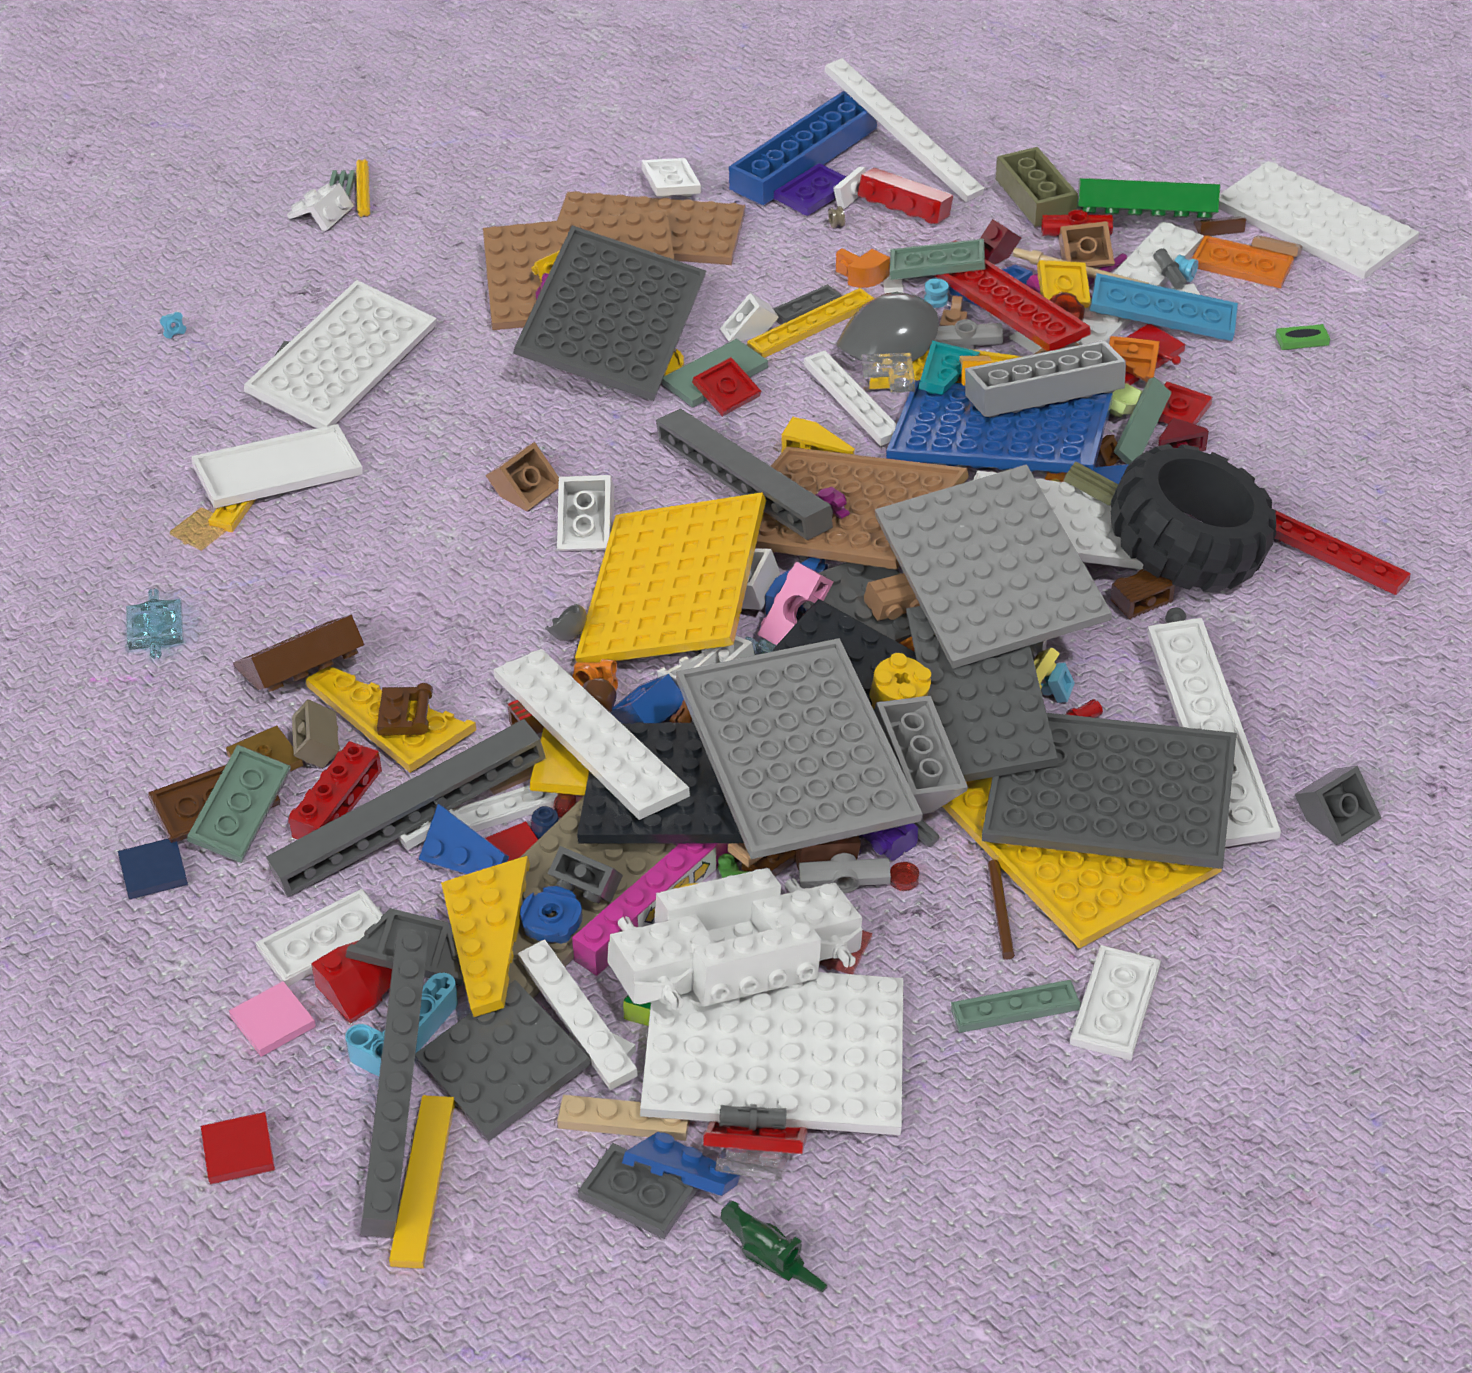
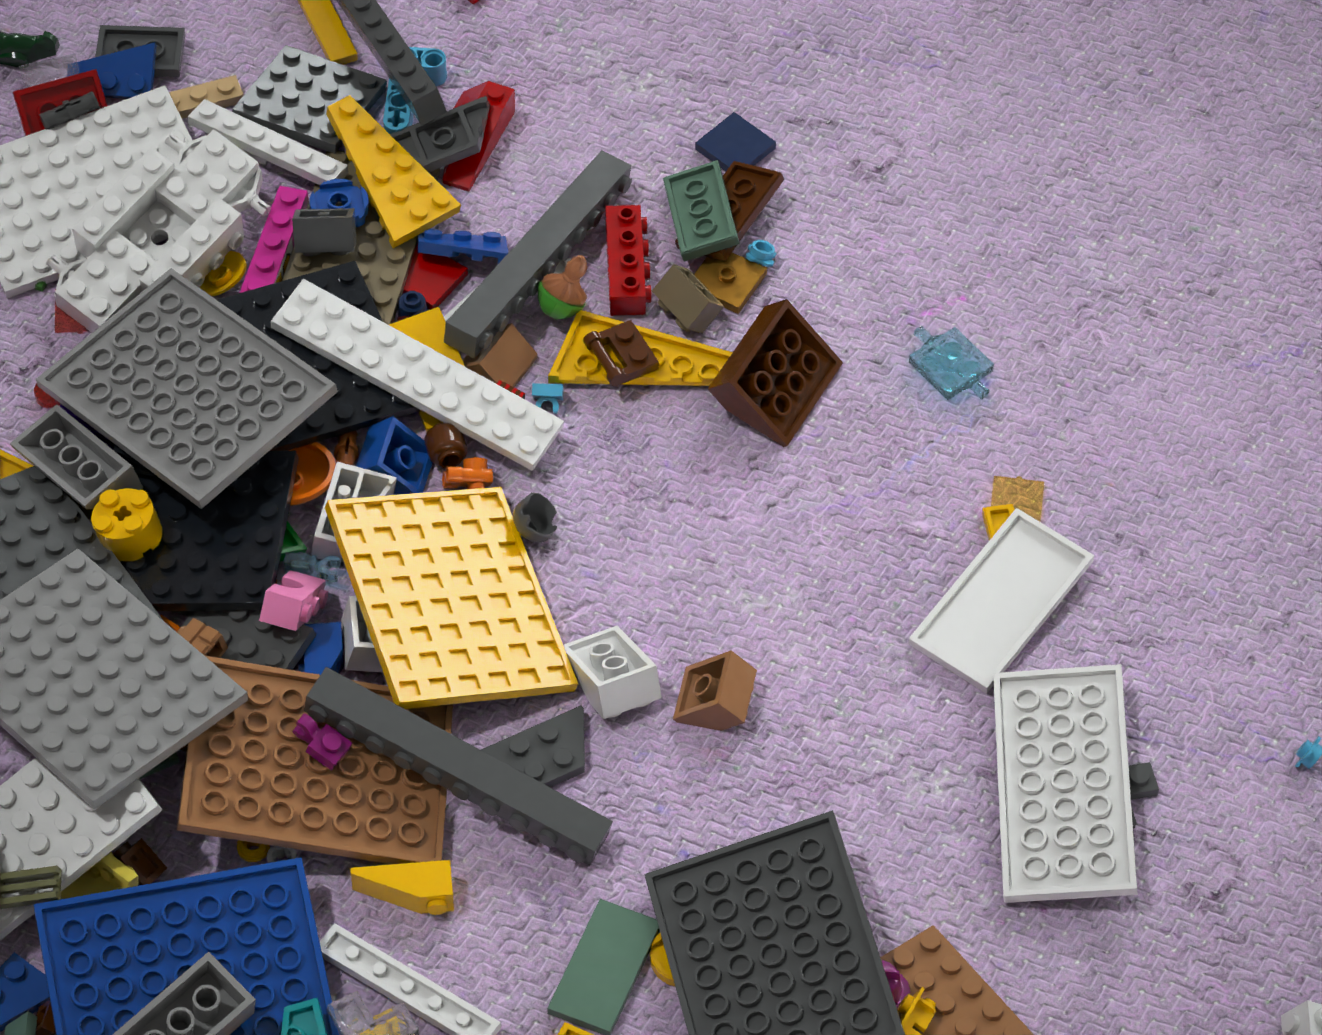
camera: 150 degrees right, 10 degrees up
bright pink tile [229,981,316,1057] -> none
white tile [256,889,383,987] -> none
red tile [692,357,762,417] -> none
none -> dark grey wing [481,705,585,788]
none -> medium azure tile [532,383,564,414]
none -> nougat piece [537,255,587,320]
none -> medium azure plate [745,240,776,267]

